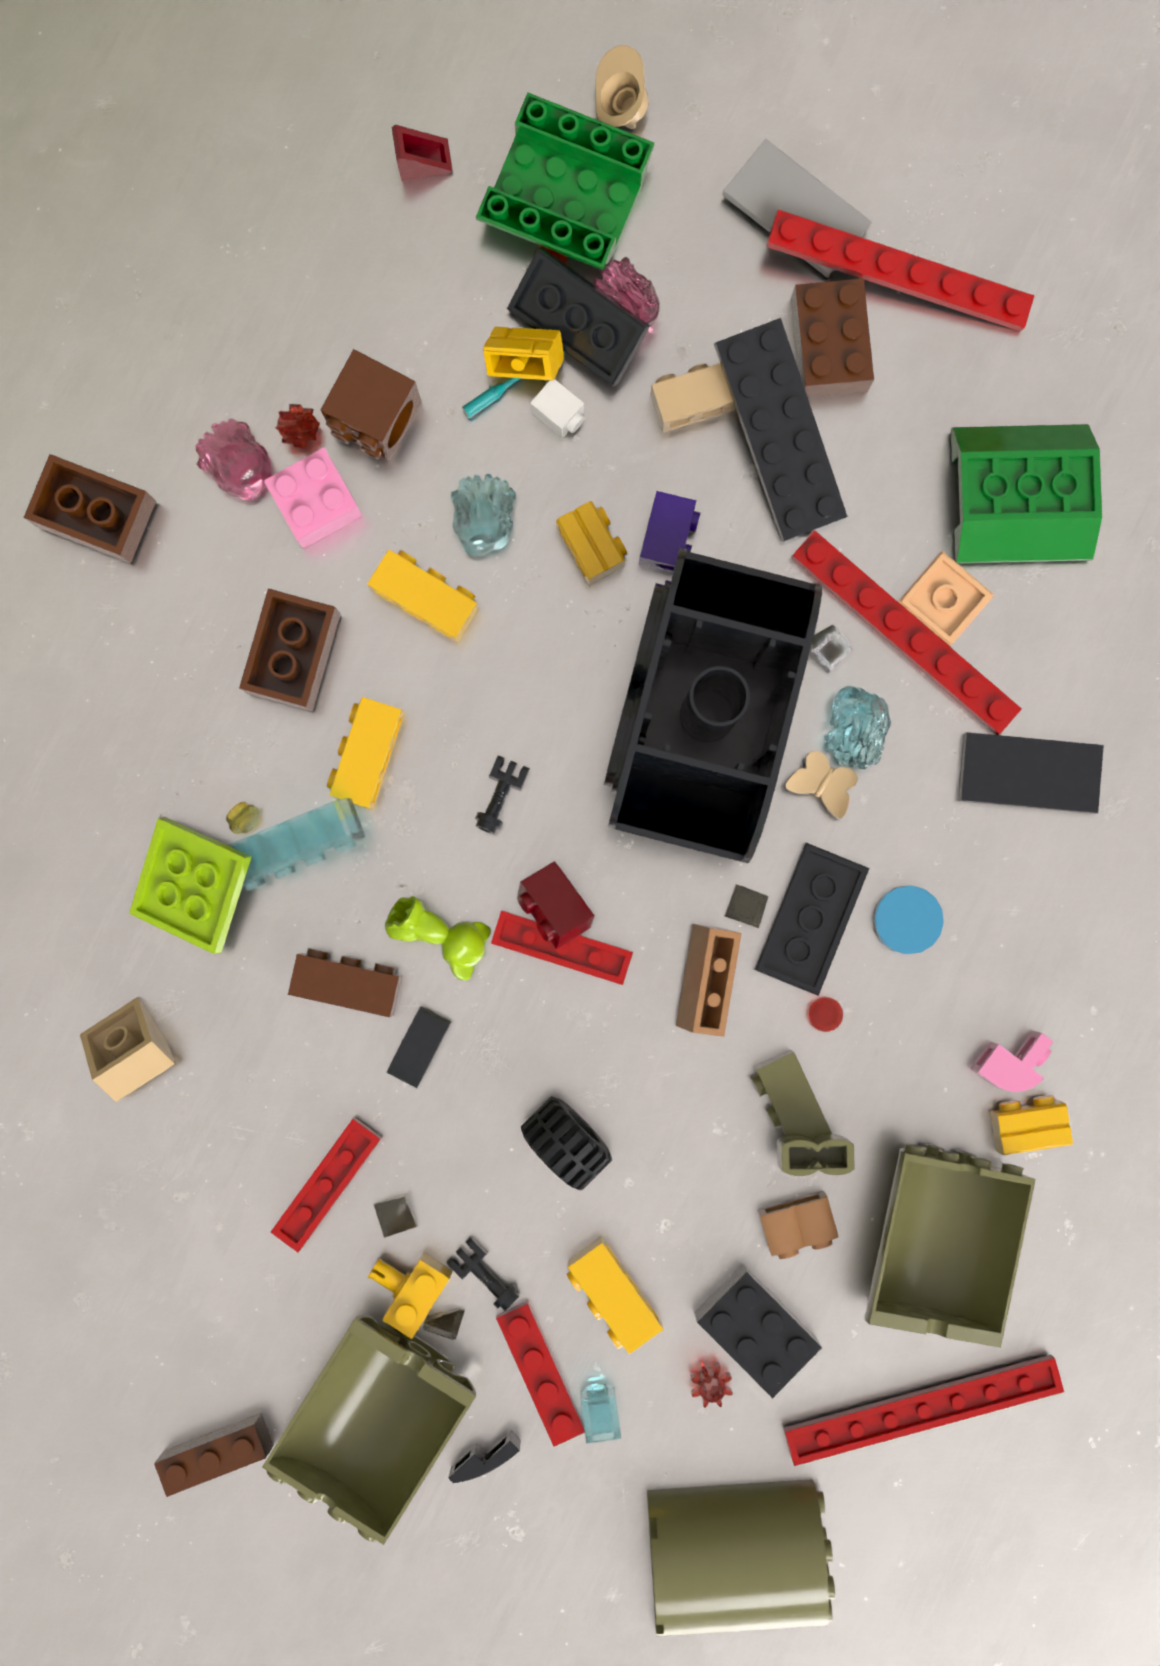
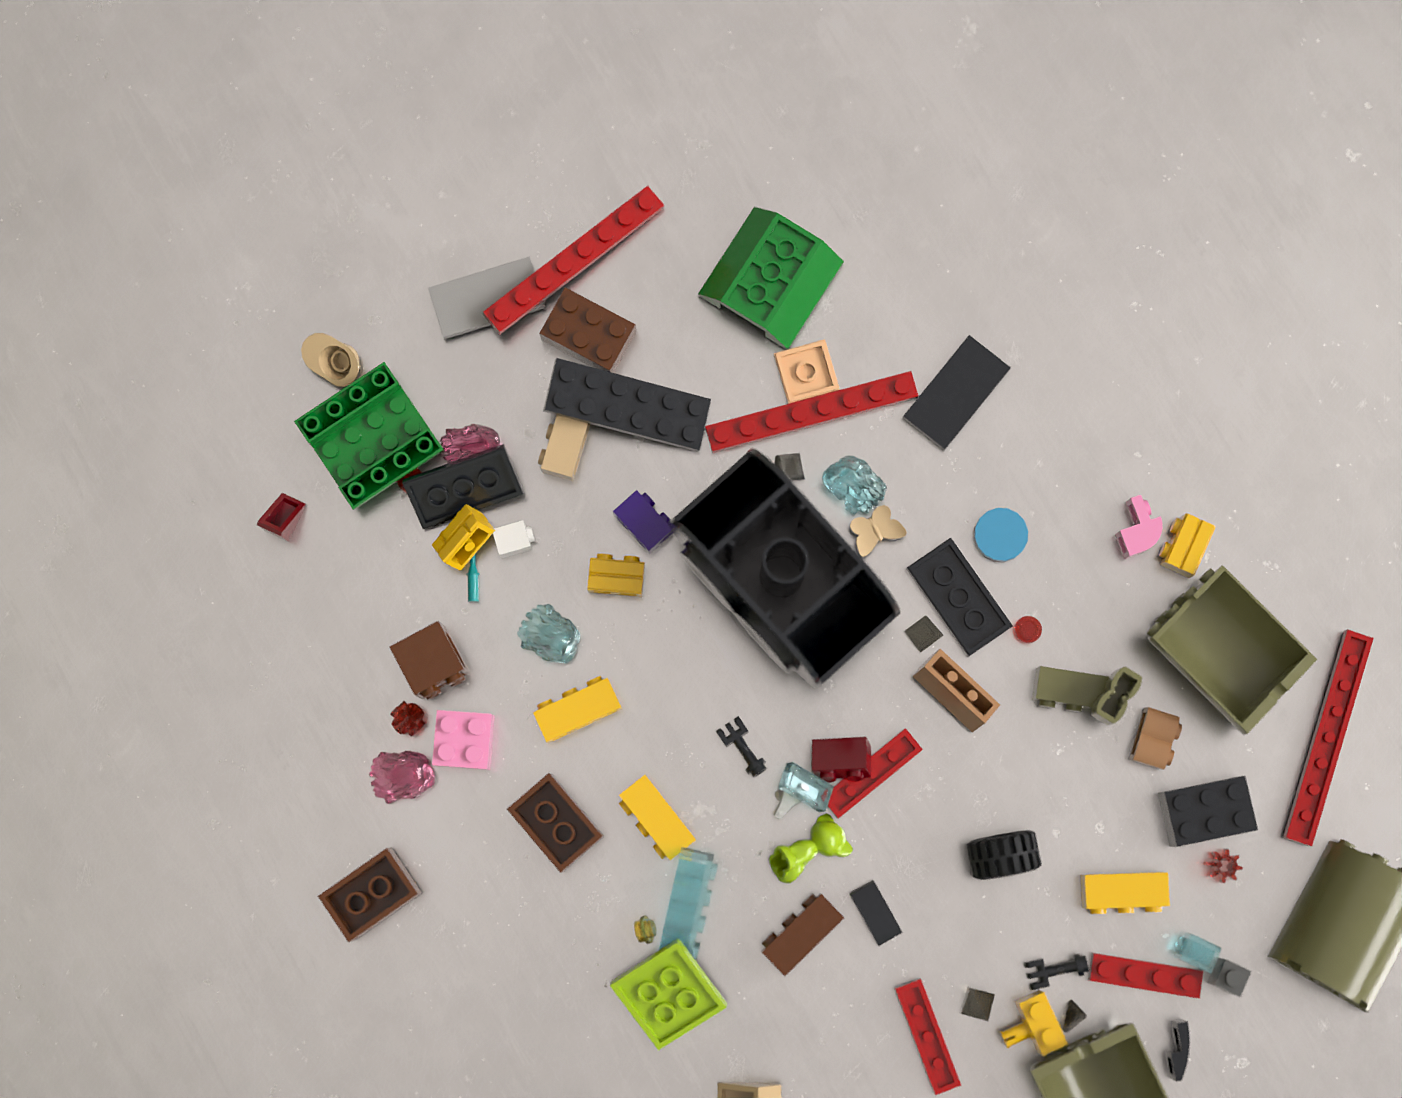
camera: 55 degrees left, 5 degrees down
none -> clear light blue piece [774,762,834,820]
none -> dark grey brick [1207,957,1252,997]

